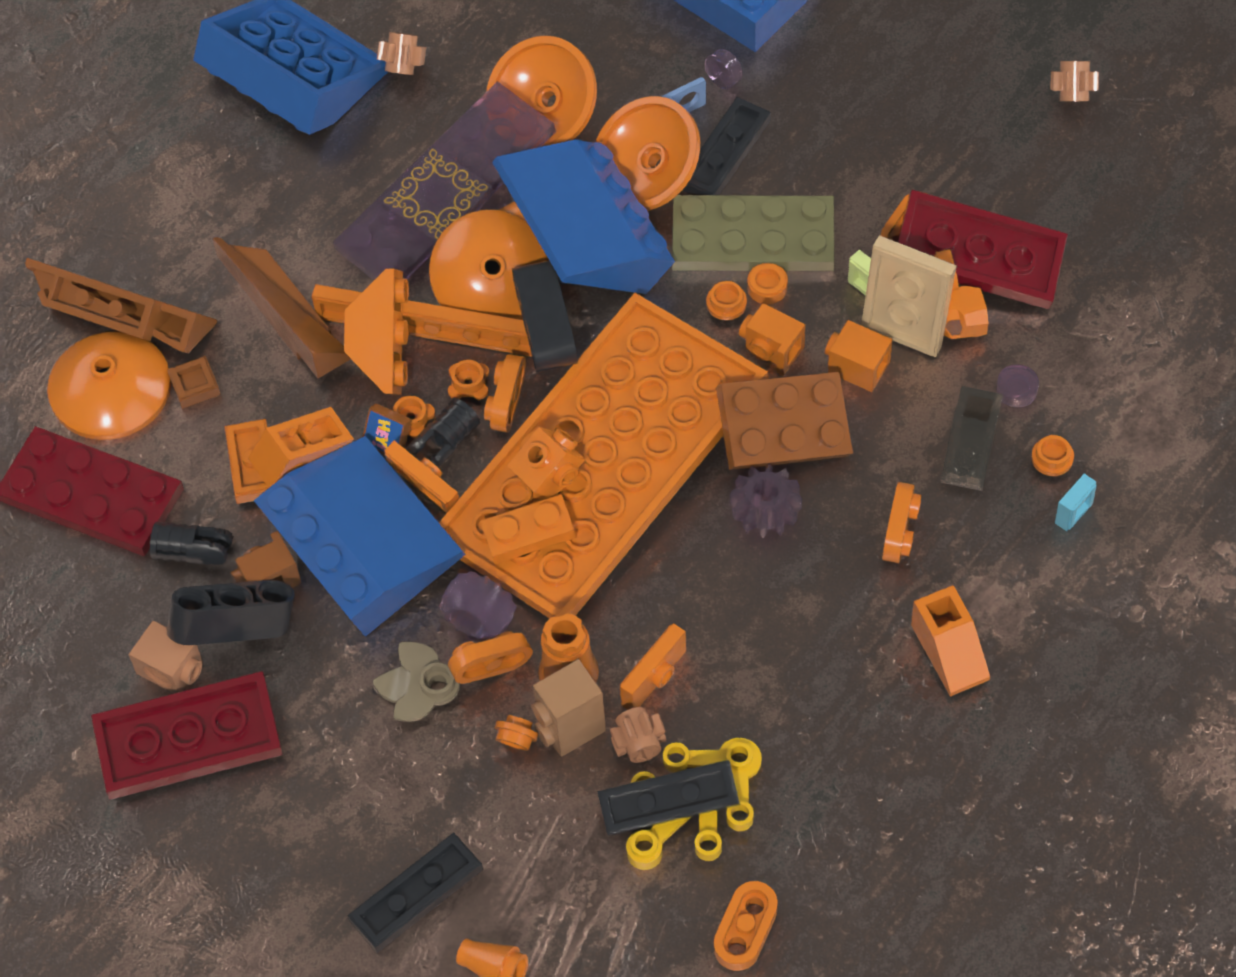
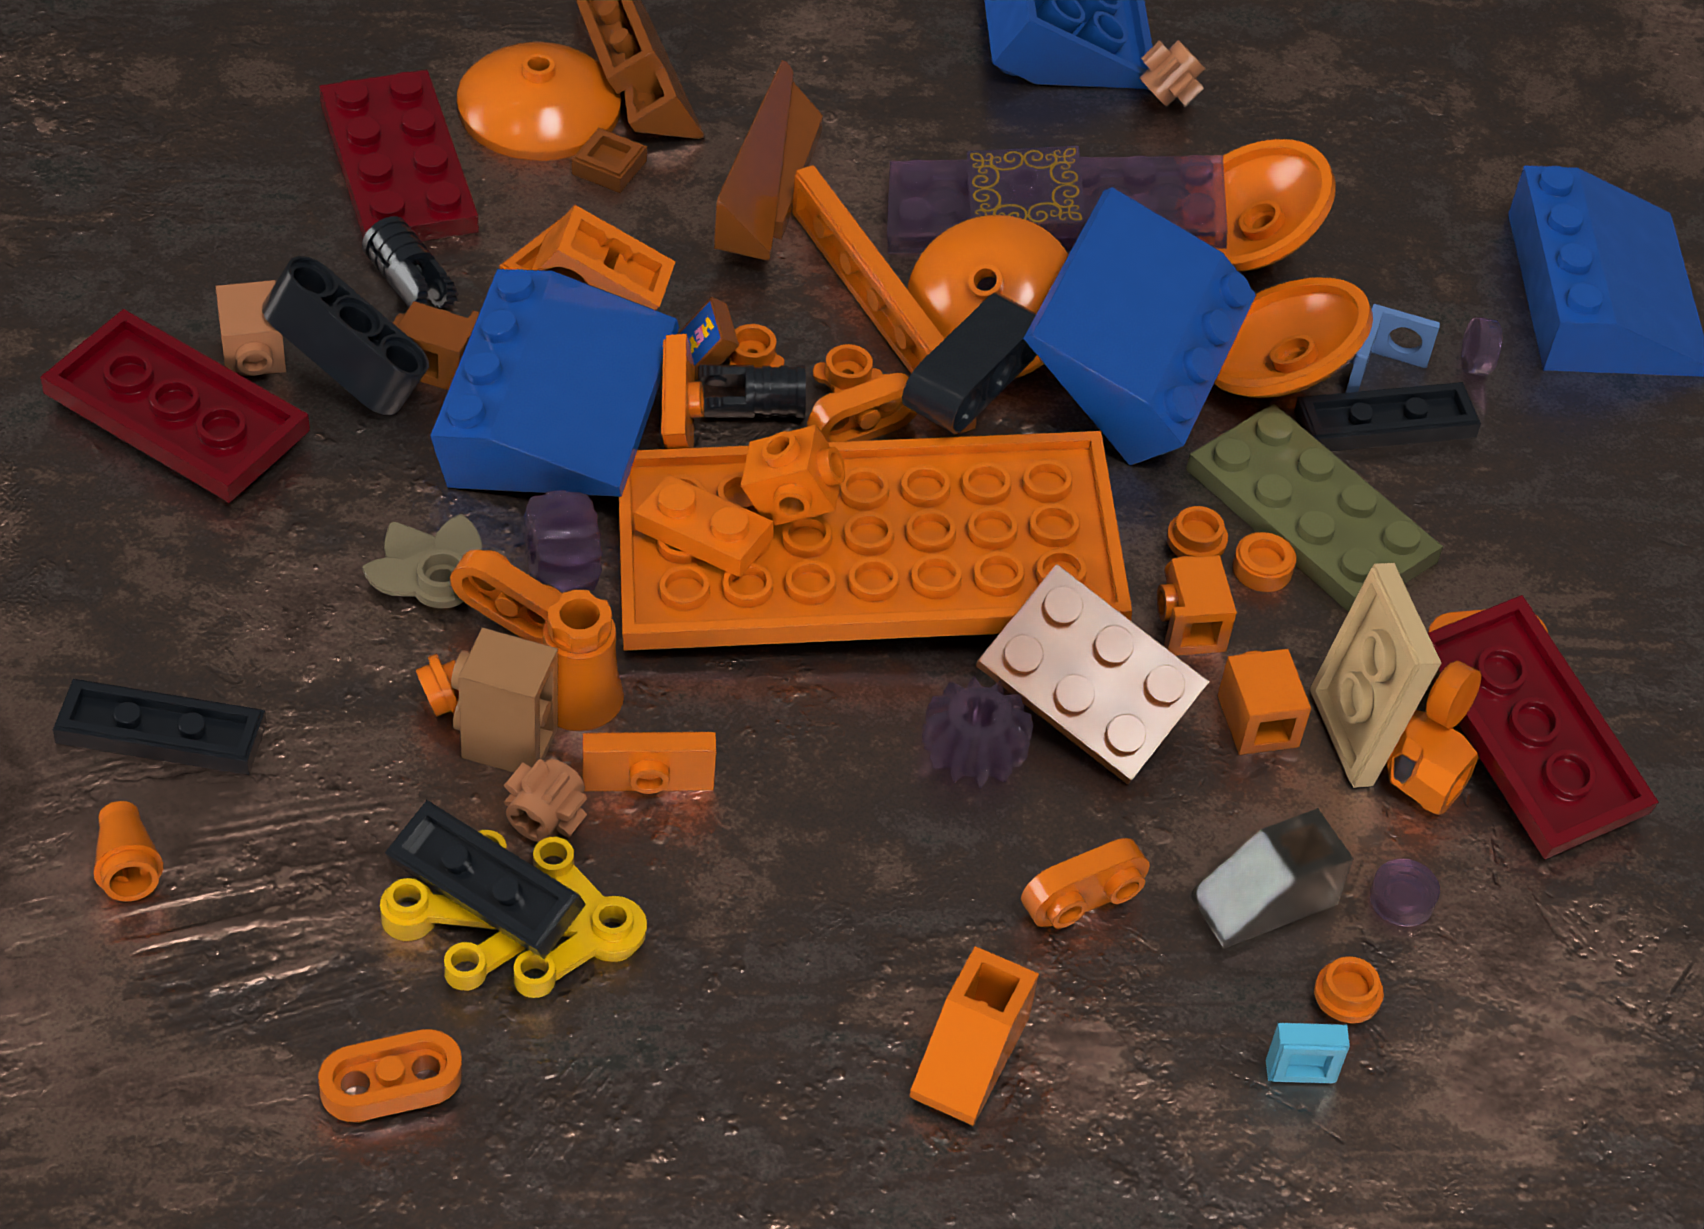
camera: 40 degrees right, 10 degrees down
orange slope [344,269,409,395] -> none

